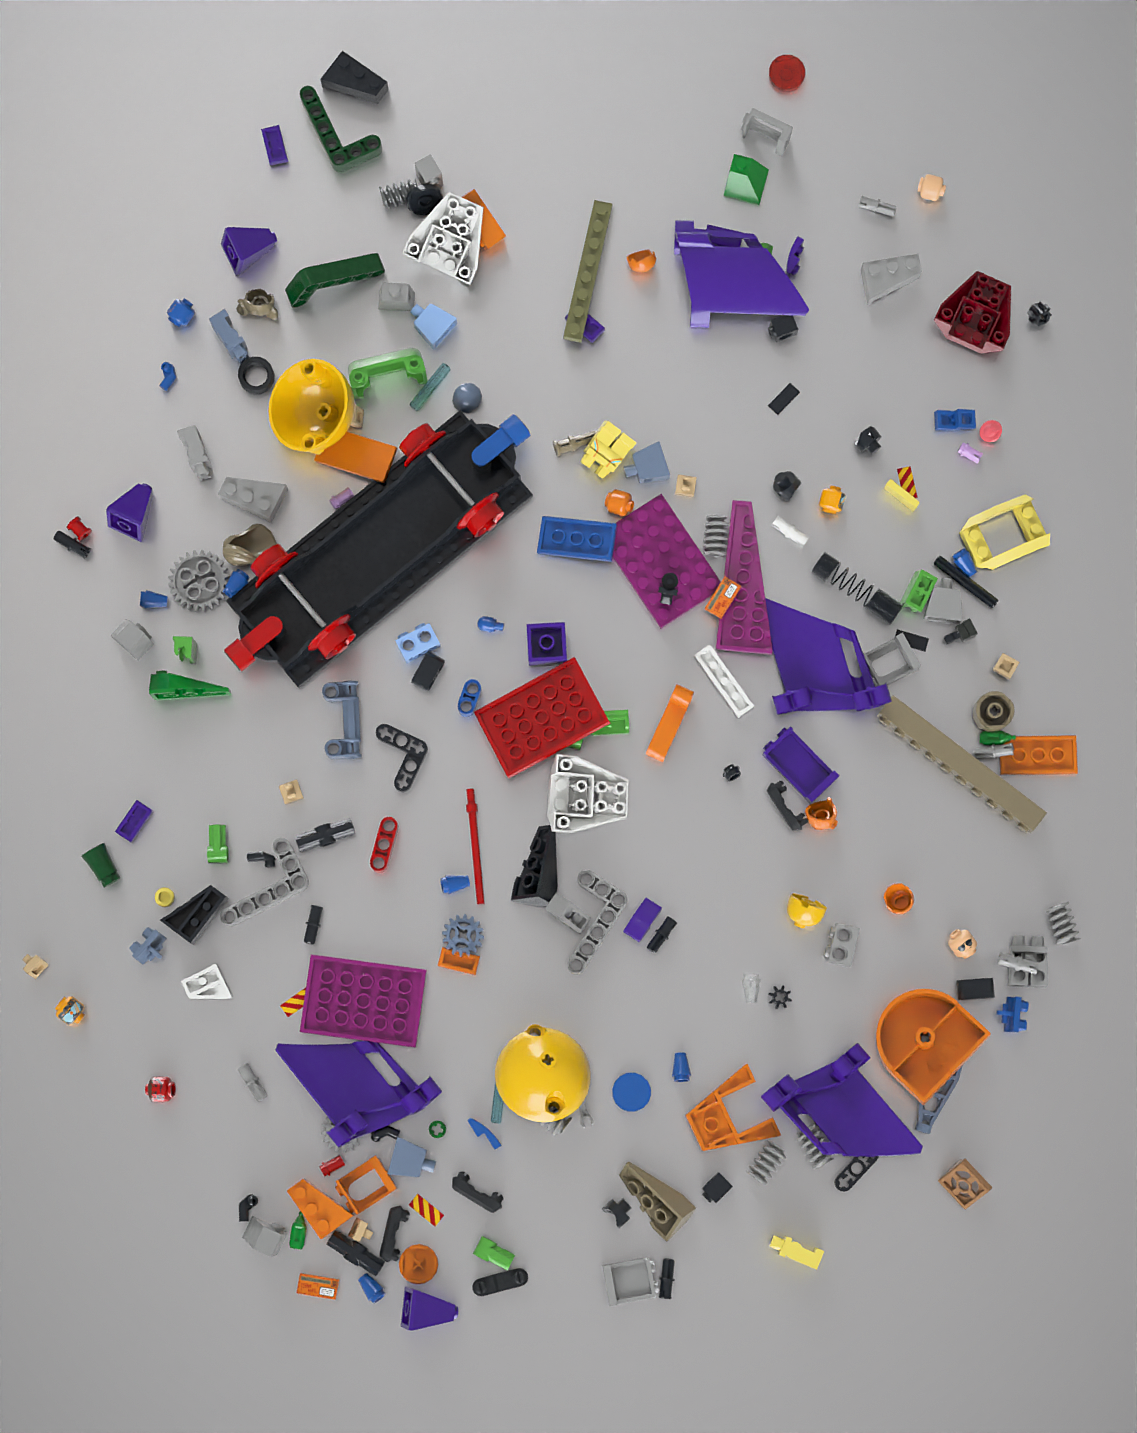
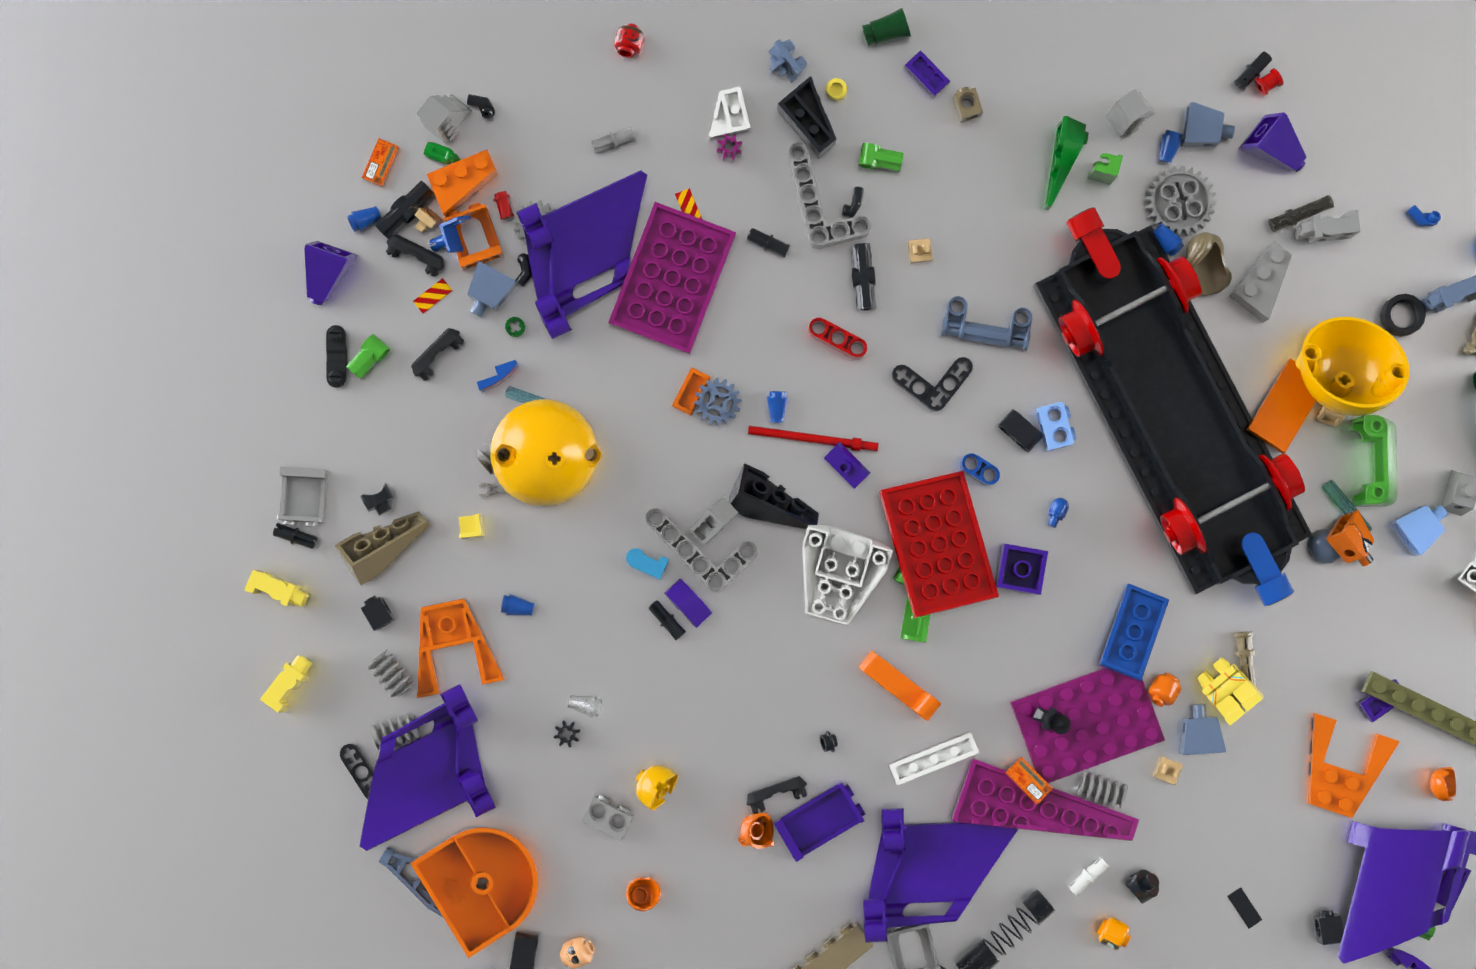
camera: 100 degrees right, 5 degrees up
lavender pin [329,487,354,510] -> none
orange tile [399,1244,438,1284] -> none
blue tile [612,1073,651,1112] -> none
medium nougat piece [938,1158,992,1210] -> none
none -> light yellow hips [244,570,310,607]
none -> blue bracket [429,216,471,253]
none -> light yellow panel [459,514,484,539]
none -> dark azure leg [626,548,669,580]
none -> magenta gear [716,134,743,161]
none -> dark purple plate [824,442,870,489]
none -> dark tan brick [953,87,983,123]
none -> sand blue torso [1181,102,1235,147]
none -> clear smoke pin [1268,195,1334,232]
none -> orange wing [1308,713,1399,818]
none -> orange torso [1326,510,1374,567]

